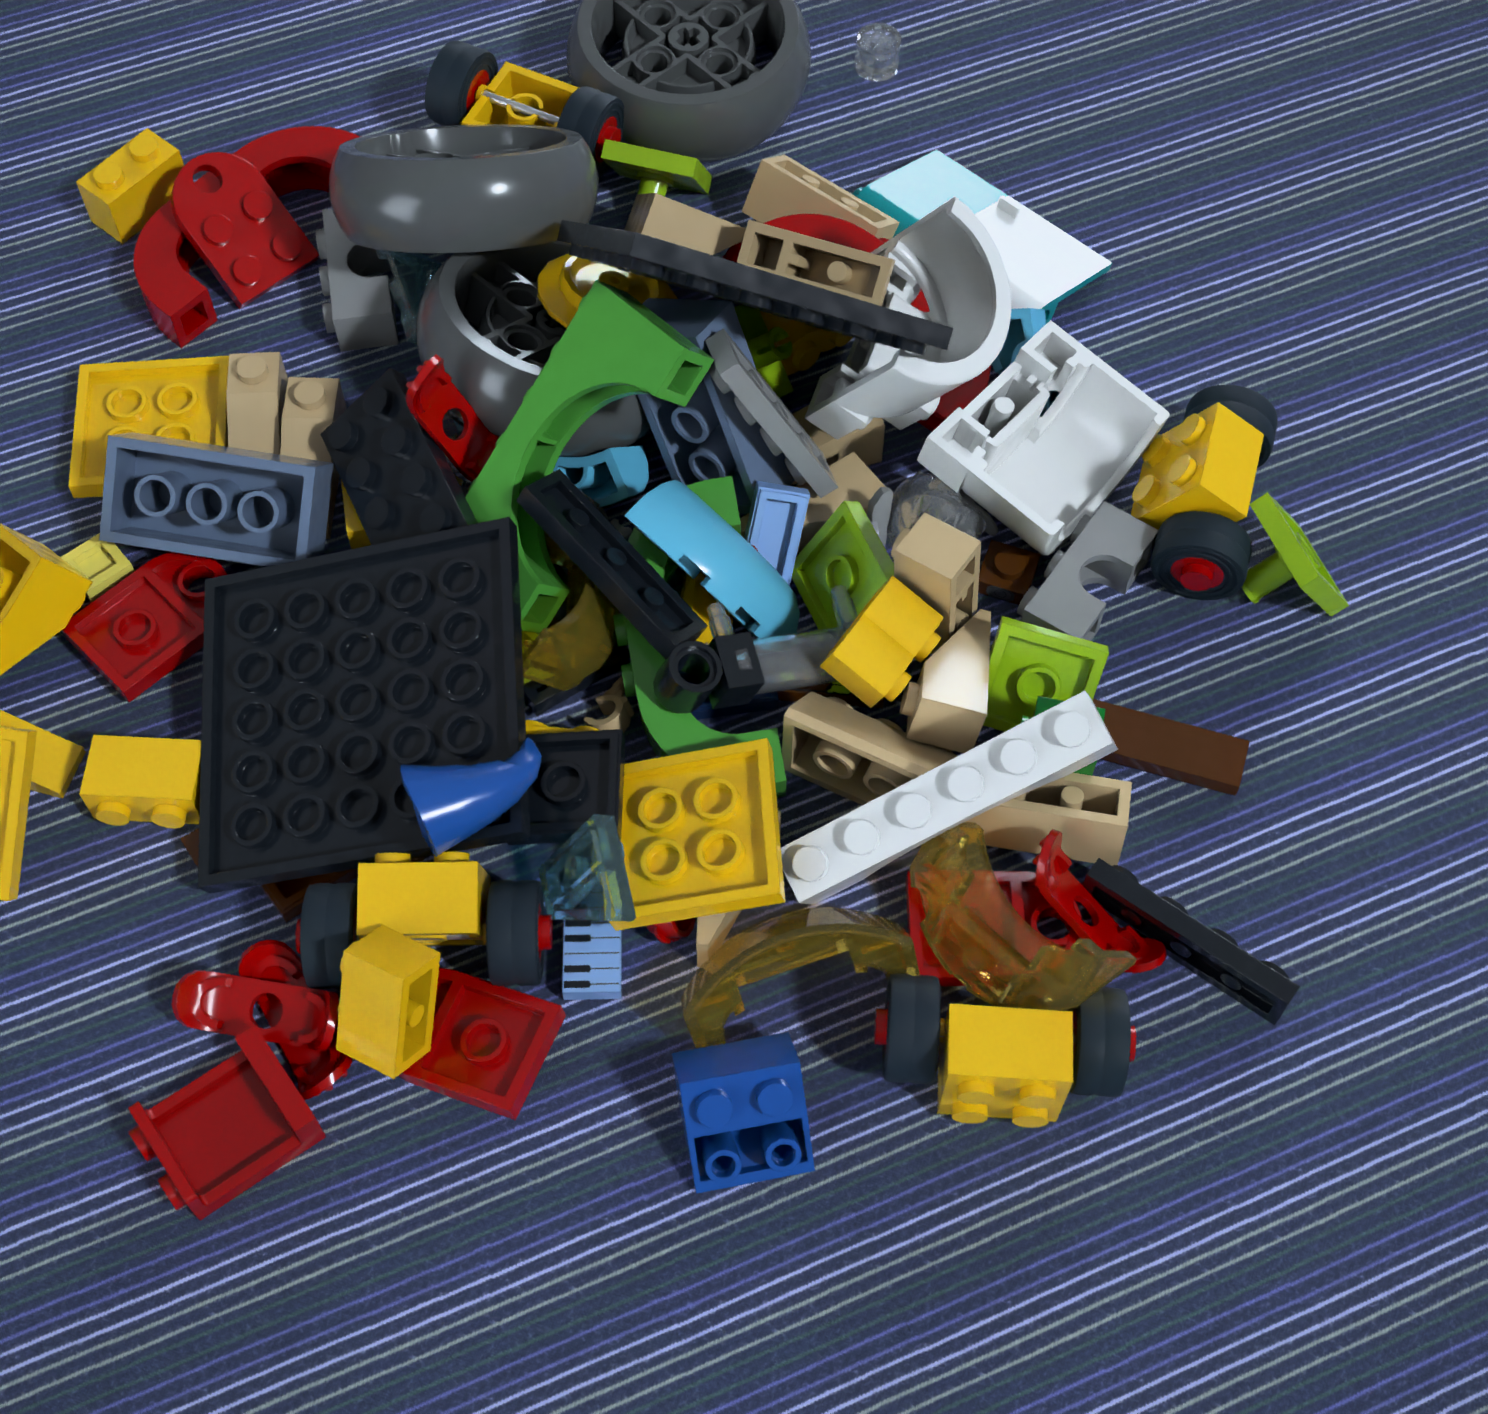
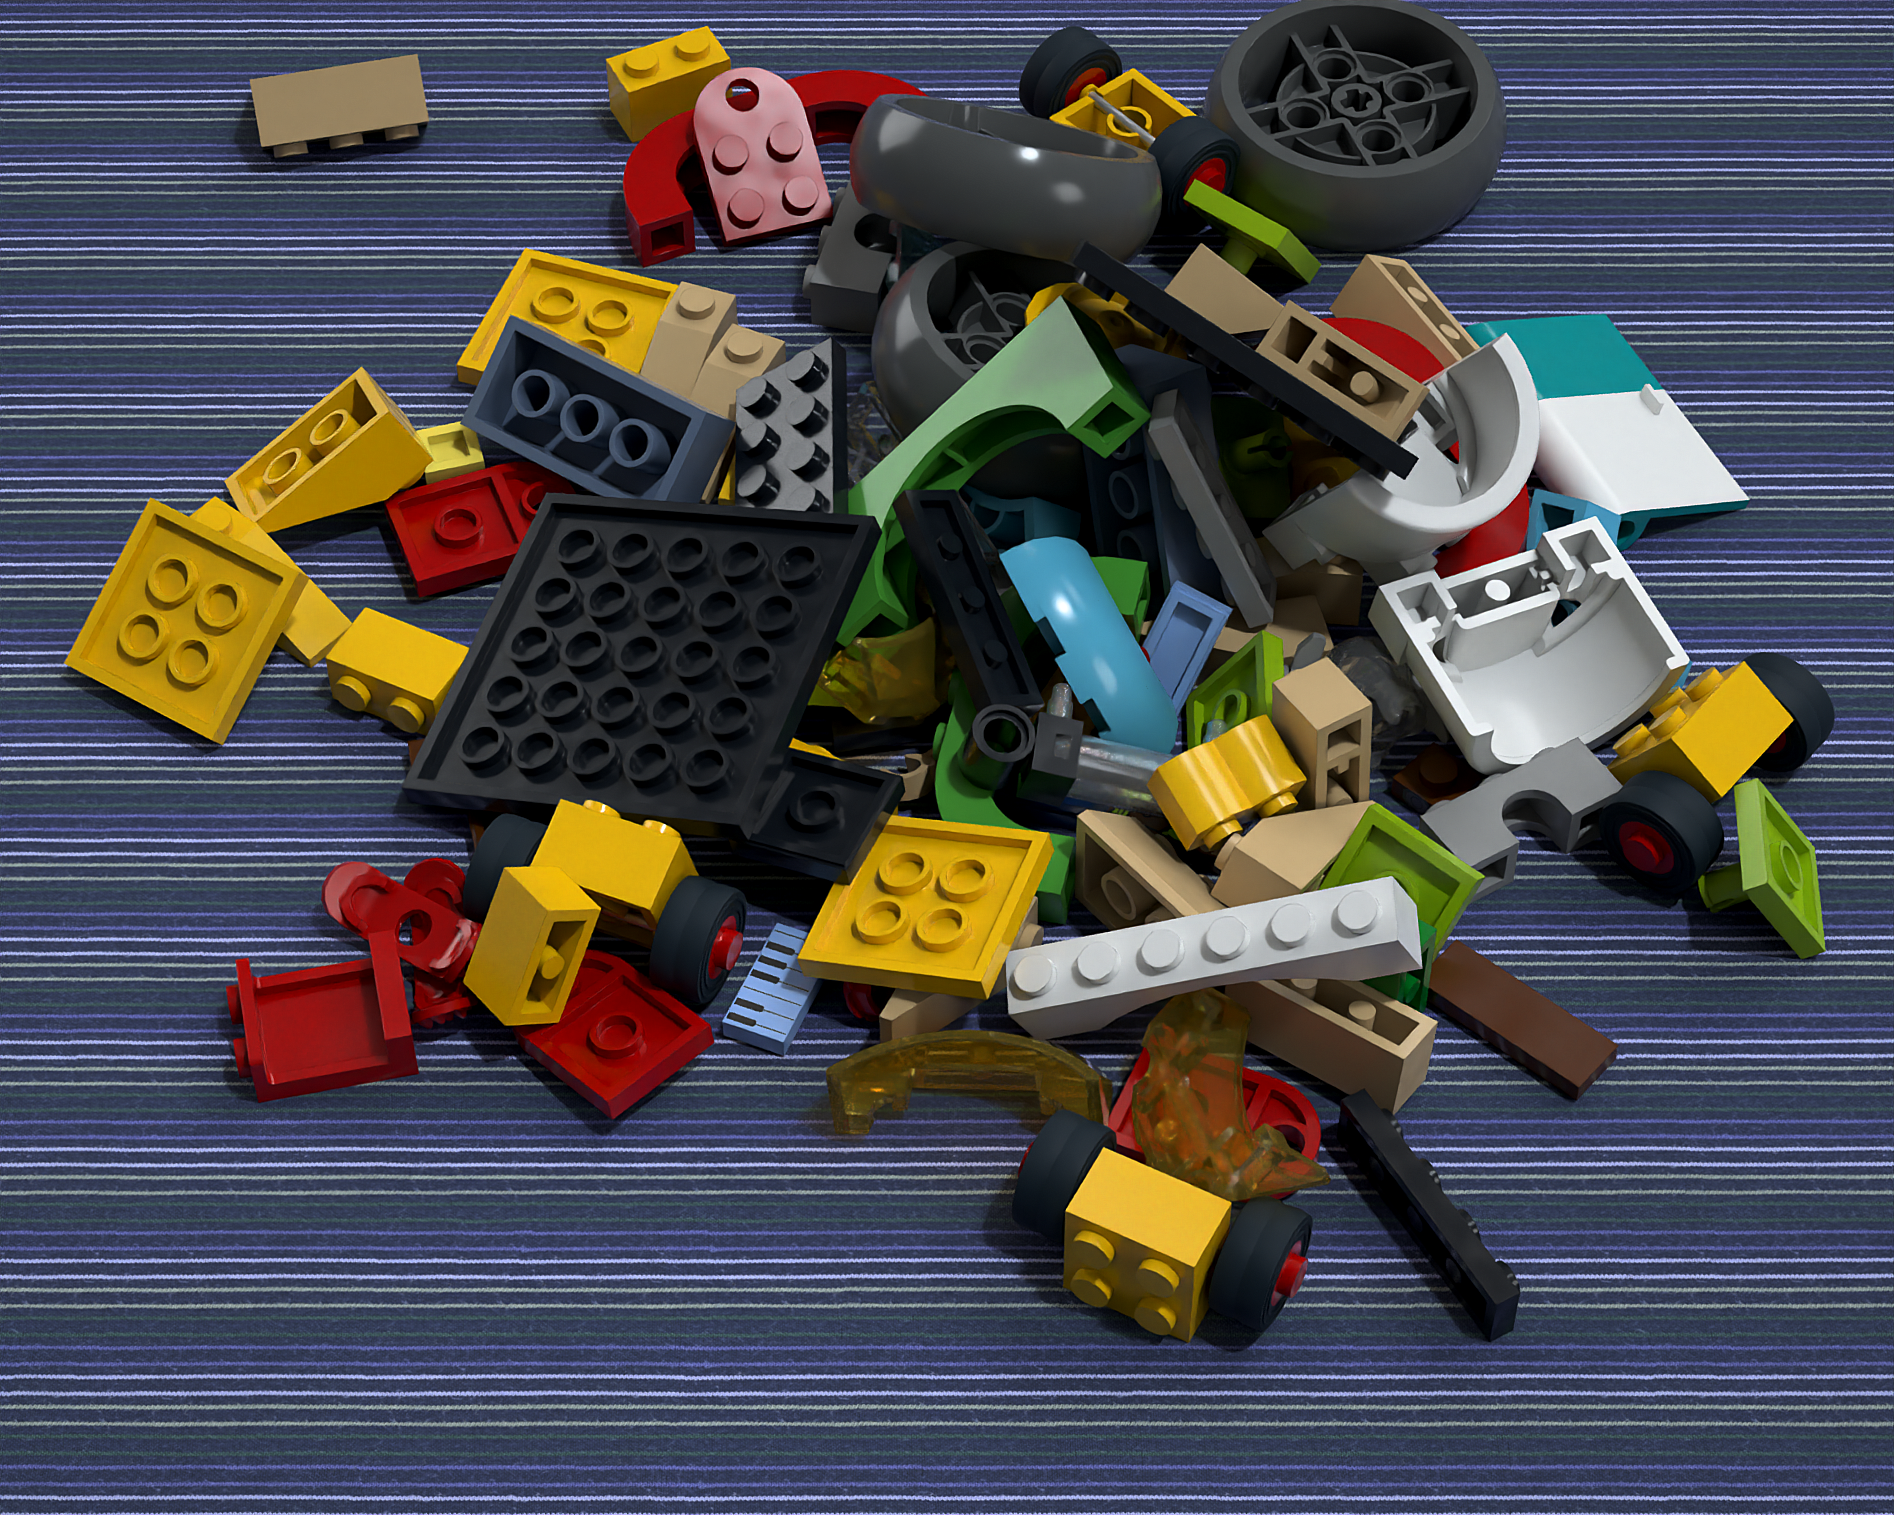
camera: 25 degrees right, 10 degrees down
blue hat [400,738,542,857] -> none
red piece [406,354,499,482] -> none
clear light blue wing [538,814,636,921] -> none
blue slope [671,1032,815,1194] -> none
clear wheel [855,22,901,82] -> none
red piece [1032,829,1166,974] -> none

